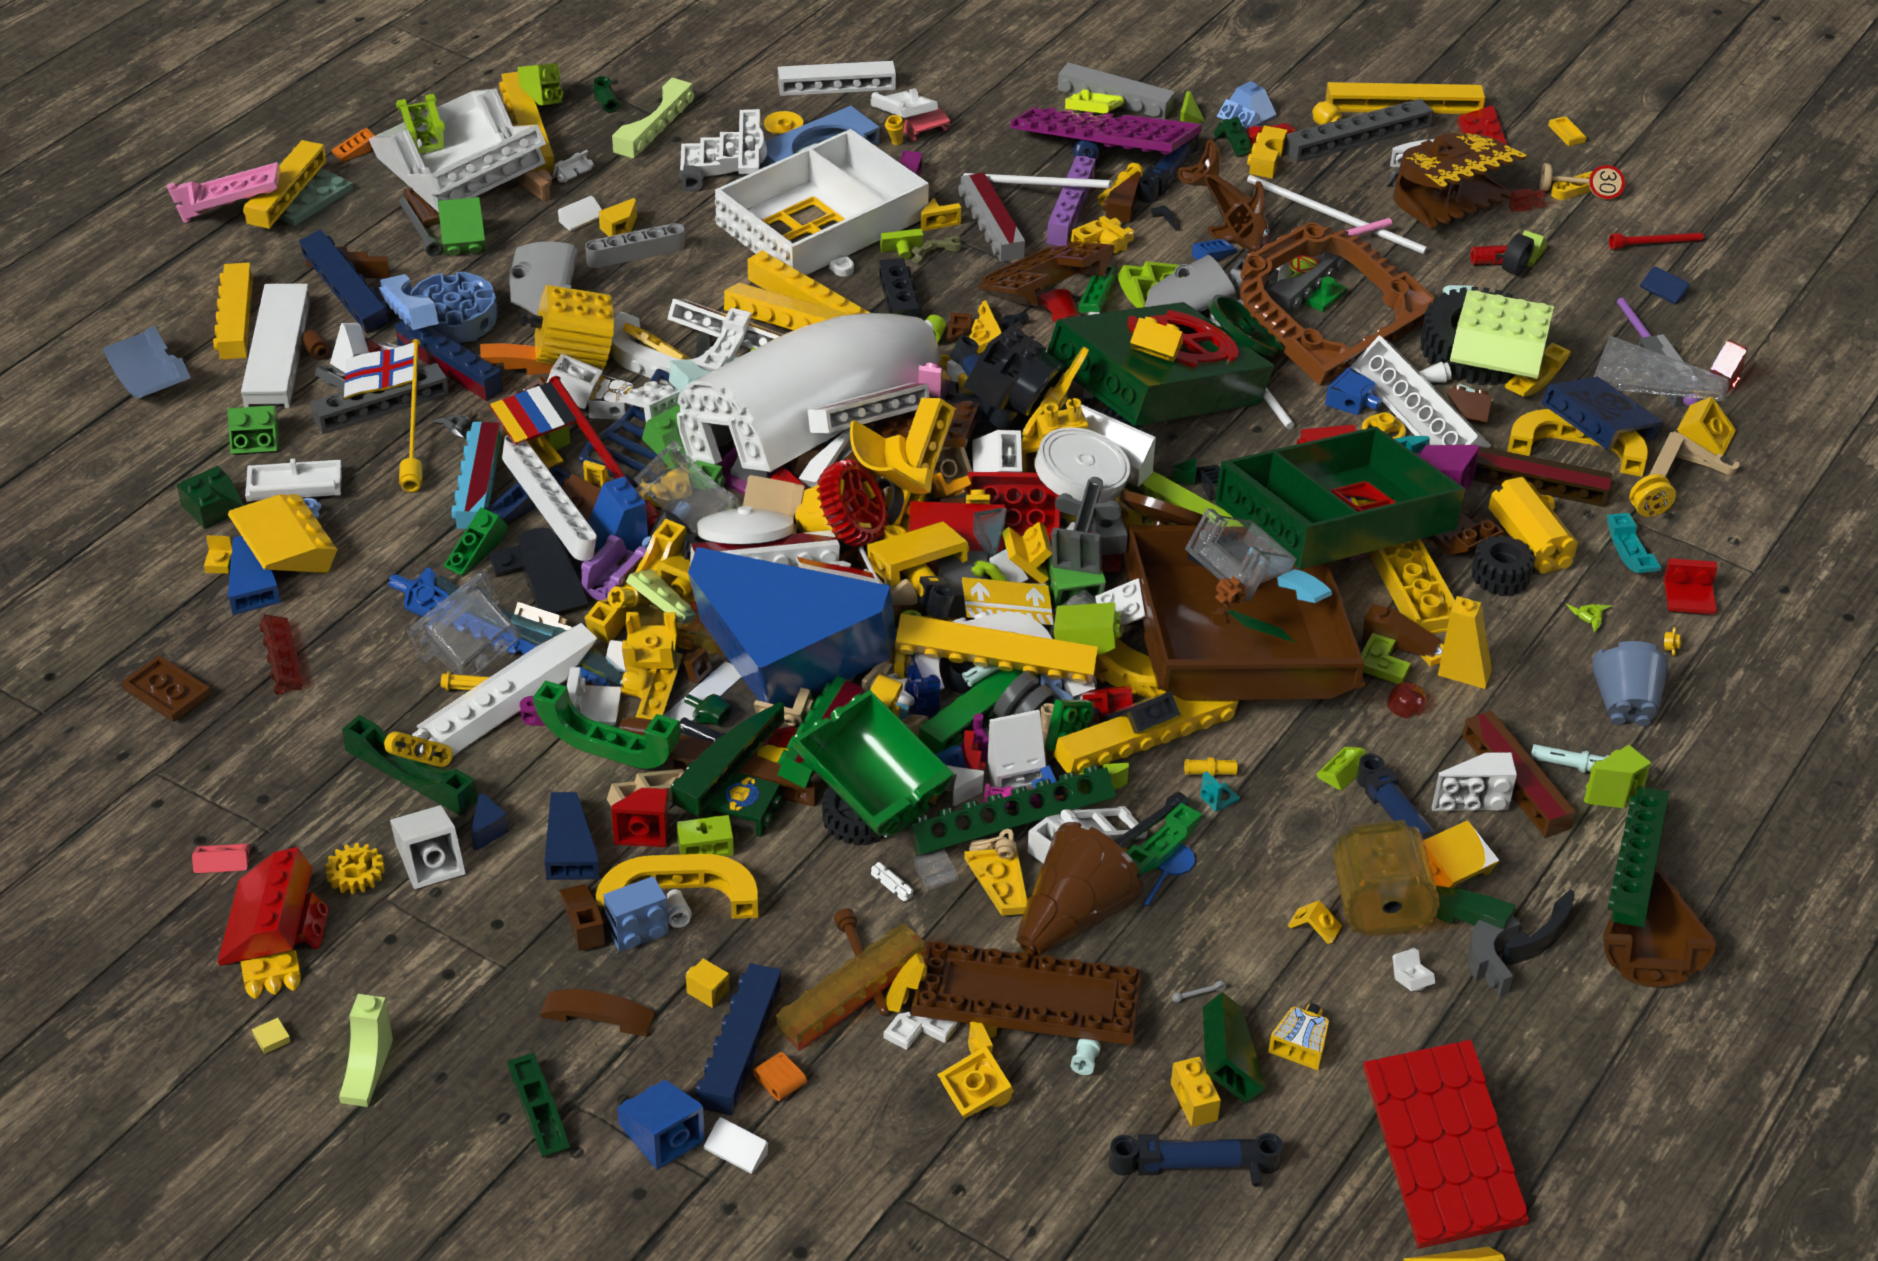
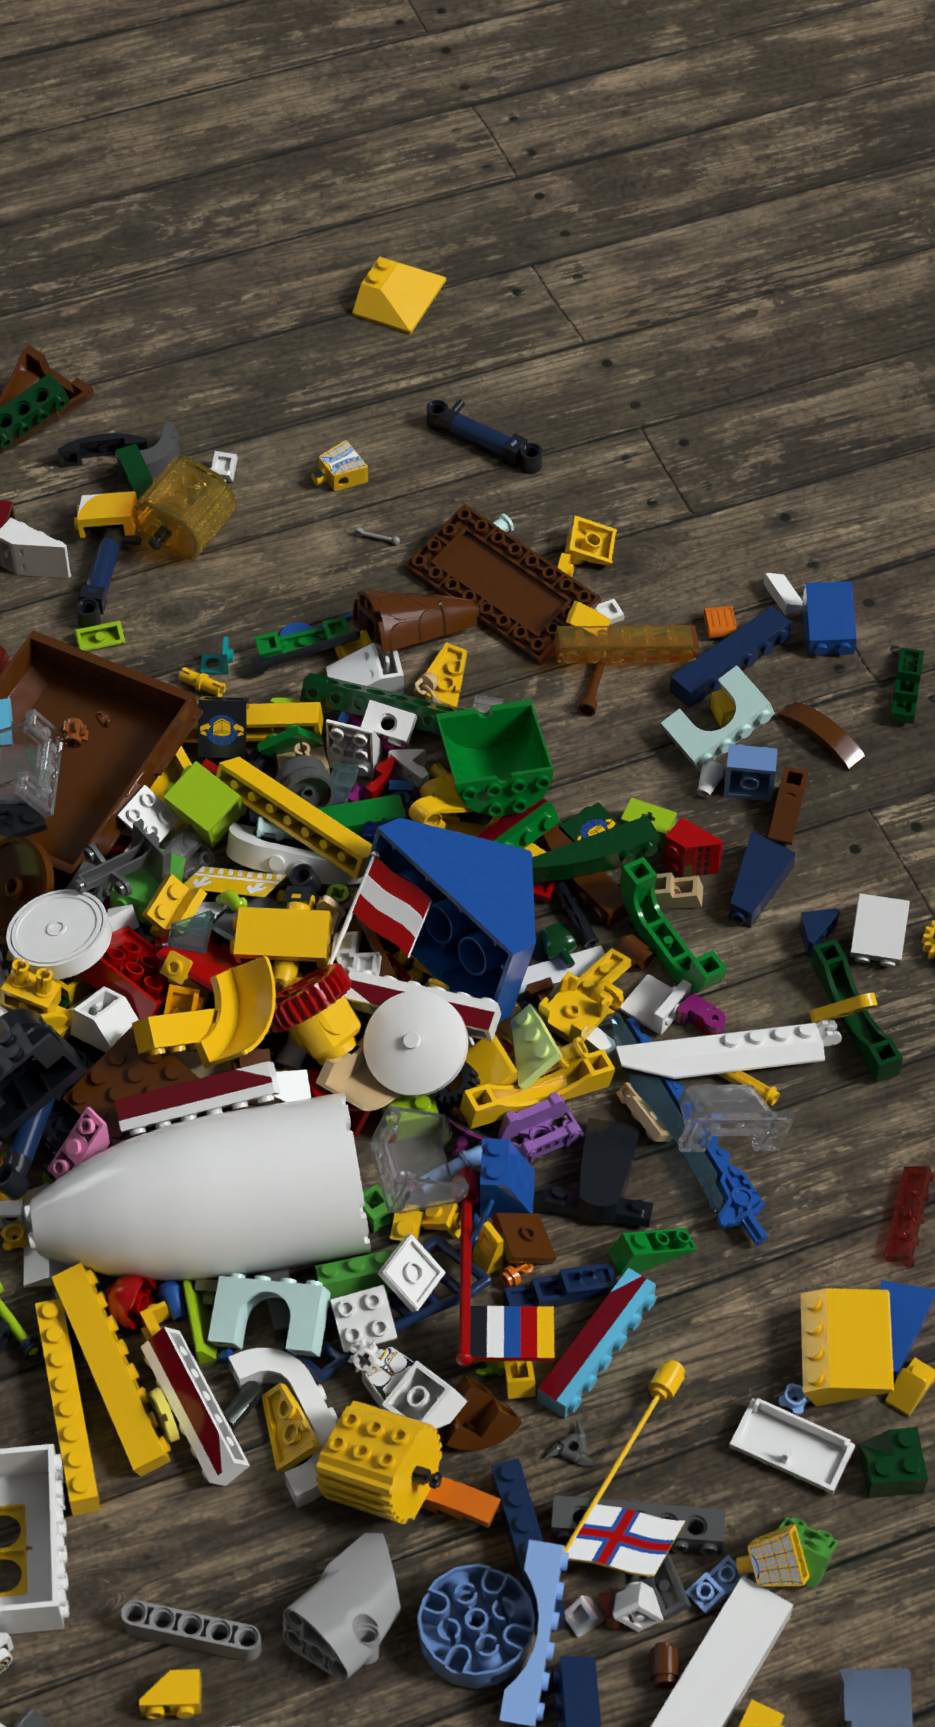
camera: 145 degrees left, 10 degrees up
white beam [502,435,597,561] -> none
yellow arch [596,854,758,923] -> none
white slope [698,308,751,371] -> none
white window [1061,806,1148,840] -> none
yellow brick [1171,1056,1221,1128] -> none
dark green slope [1203,992,1266,1104] -> none
yellow bracket [1288,900,1342,944] -> none
red piece [1363,1040,1529,1249] -> none
none -> light yellow tile [149,1387,180,1443]
none -> white gear [348,1338,384,1375]
none -> white brick [361,700,417,747]
none -> white tile [377,1234,446,1312]
none -> light aqua arch [661,665,775,771]
none -> light blue slope [686,1555,749,1614]
none -> yellow torso [736,1524,810,1587]

